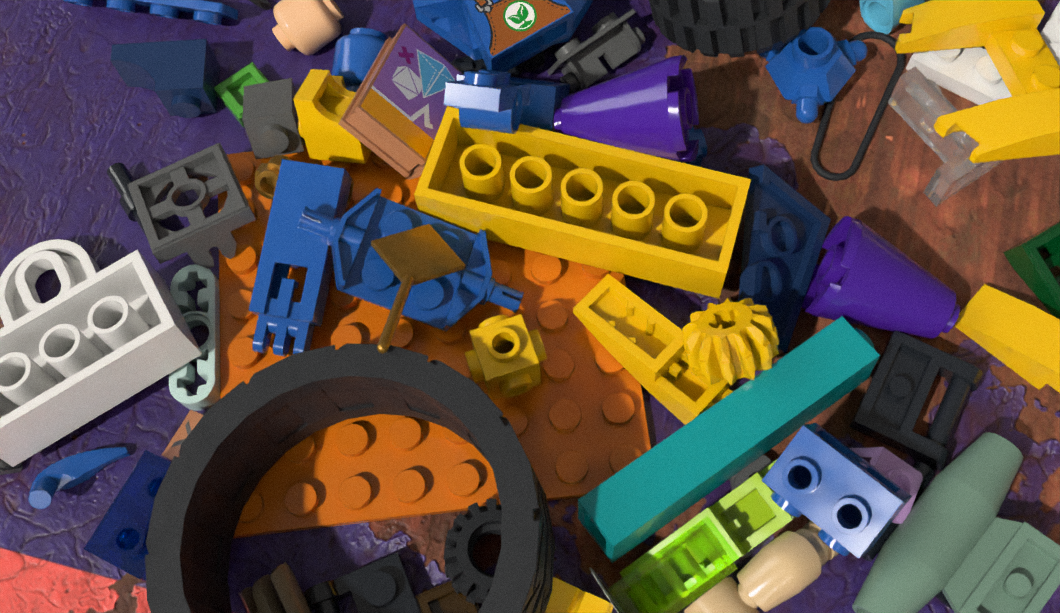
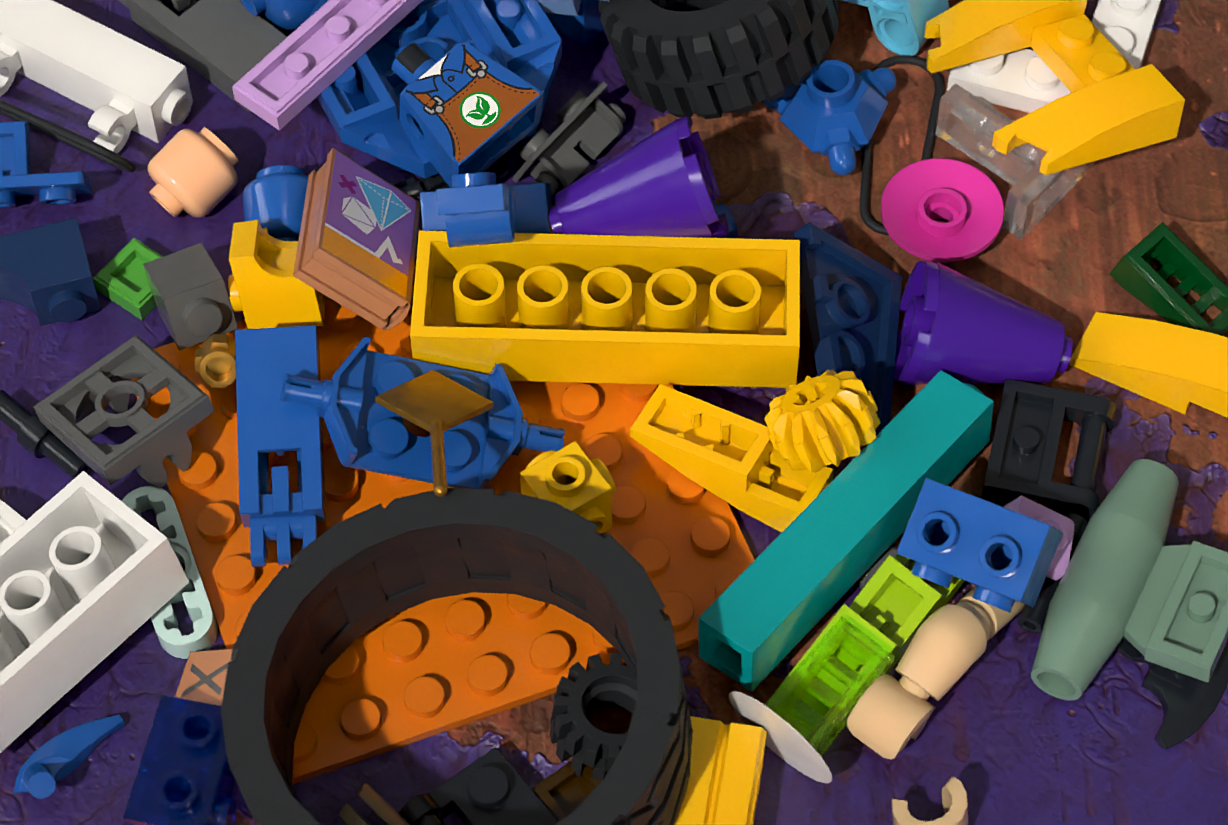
camera: 20 degrees left, 10 degrees down
none -> dark pink dish [881,158,1004,262]

